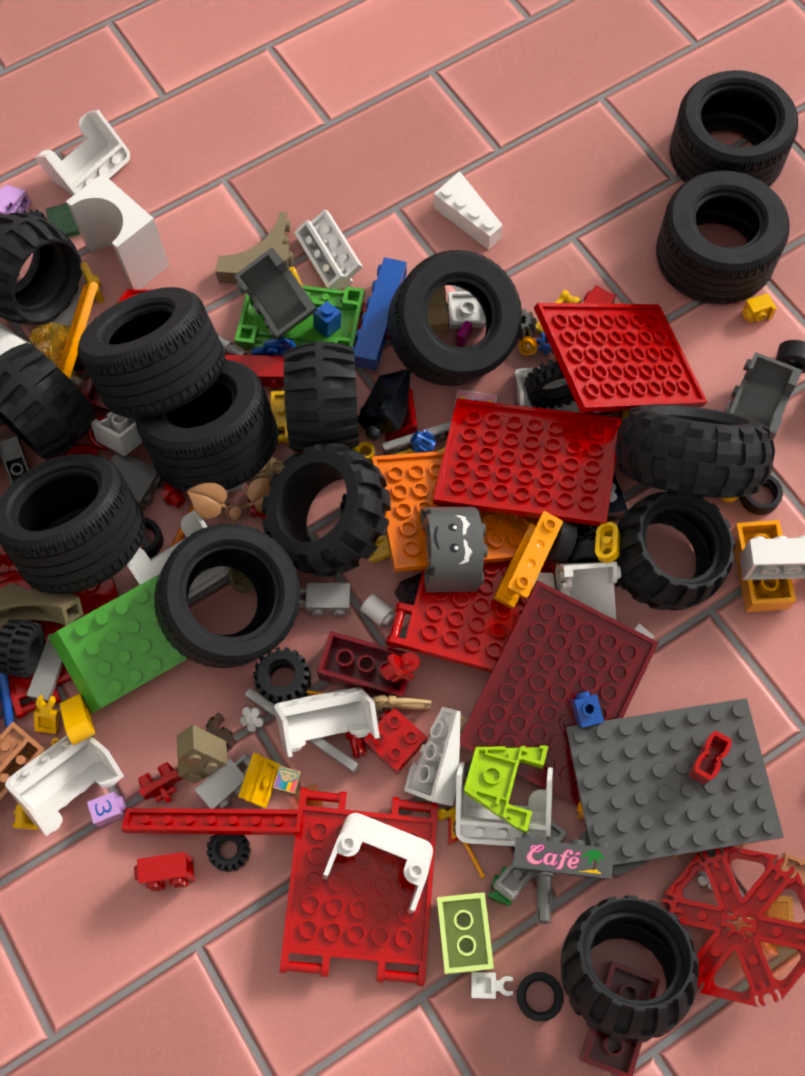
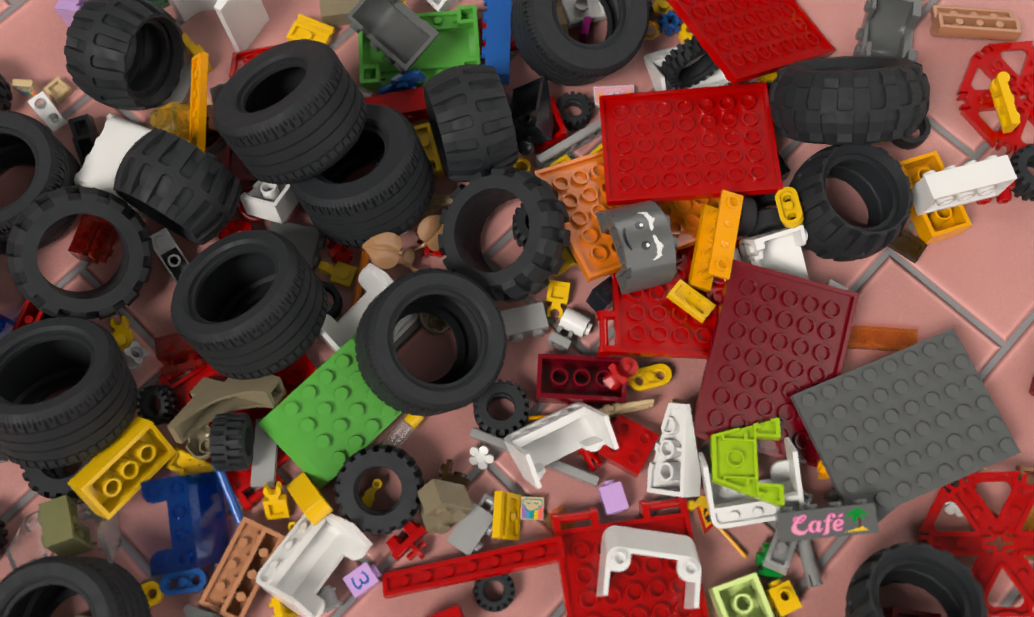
camera: 15 degrees left, 5 degrees up
blue brick [313,301,341,338] -> none
blue gear [410,429,436,453] -> none
blue brick [570,691,604,728] -> none
red brick [689,731,732,785] -> none
none -> yellow plate [286,14,335,45]
none -> light grey brick [317,585,343,614]
none -> yellow plate [318,261,358,289]
none -> black tyre [334,444,424,535]
none -> yellow piece [362,478,383,508]
none -> clear piece [380,414,424,449]
none -> yellow plate [546,280,571,319]
none -> light grey tile [548,326,573,354]
none -> black tyre [556,91,592,131]
none -> lavender brick [597,479,629,517]
none -> yellow plate [629,363,672,392]
none -> yellow plate [666,279,716,323]
none -> yellow brick [764,578,802,617]
none -> clear orange plate [847,326,918,352]
none -> dark brown plate [888,229,928,264]

